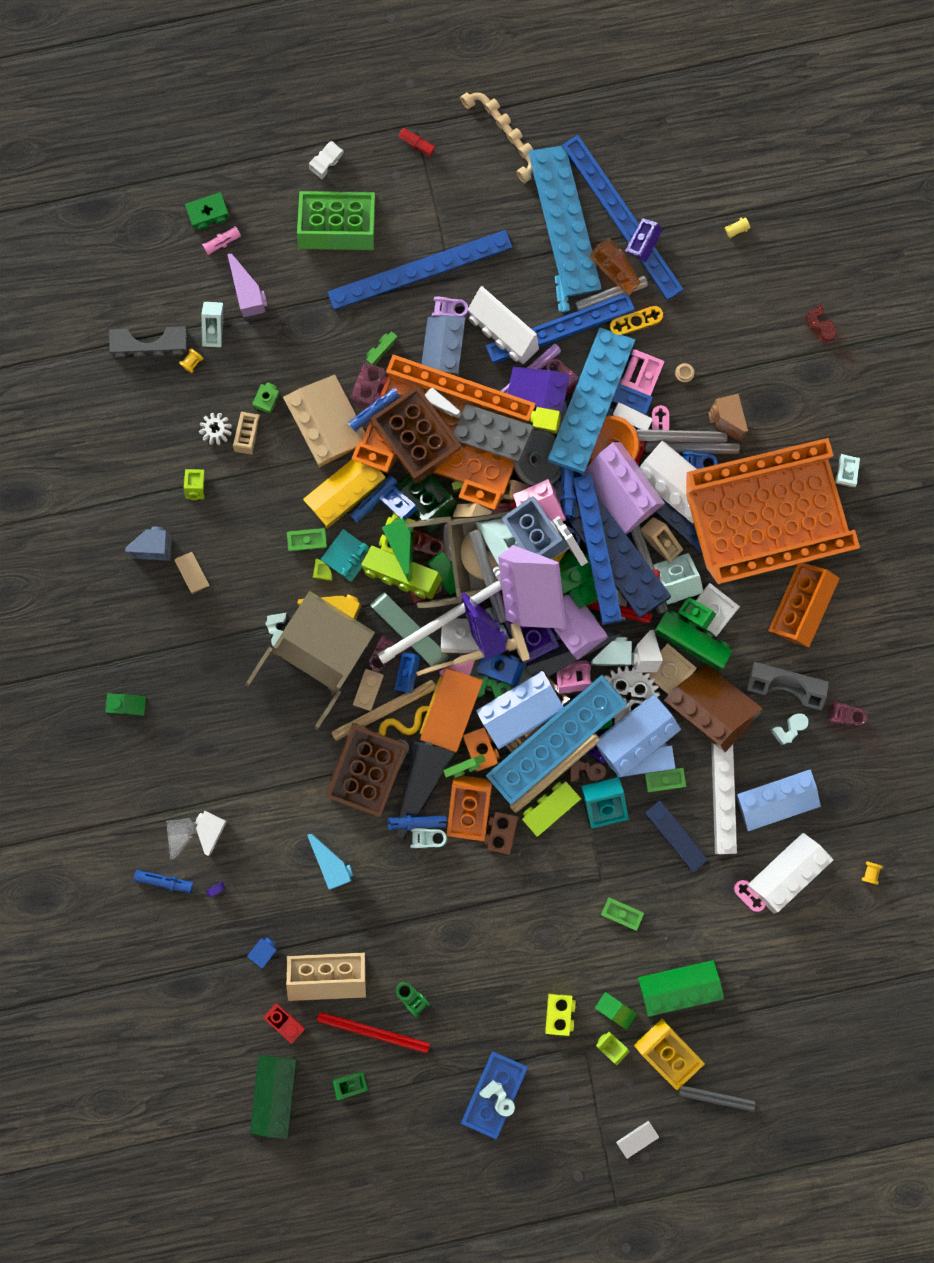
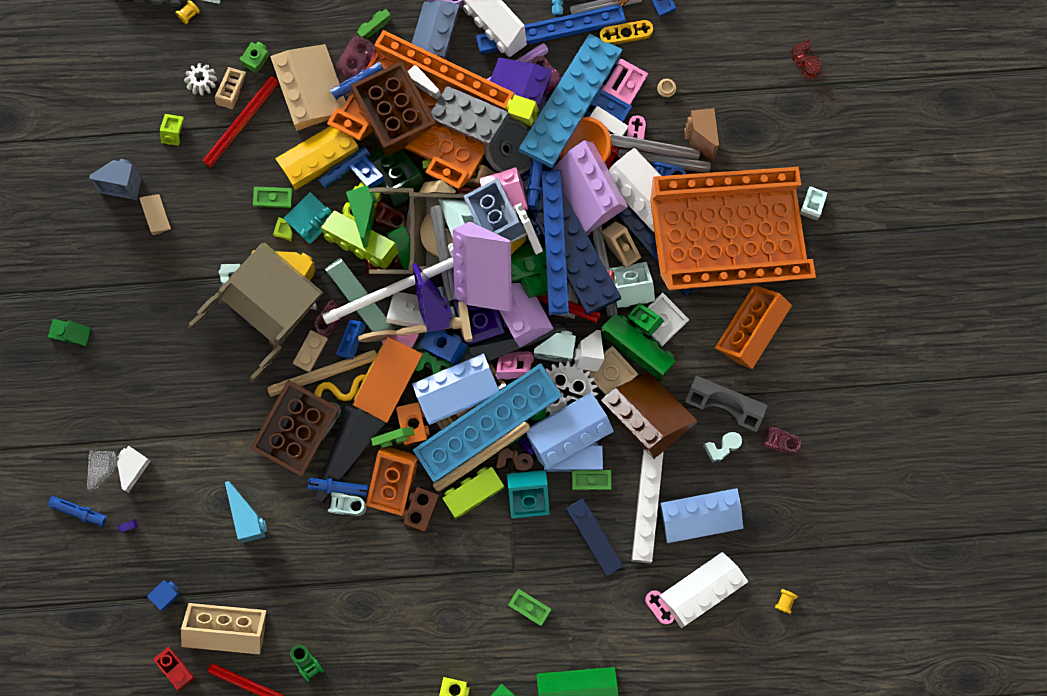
camera: 10 degrees right, 5 degrees down
none -> red axle [203,76,279,167]

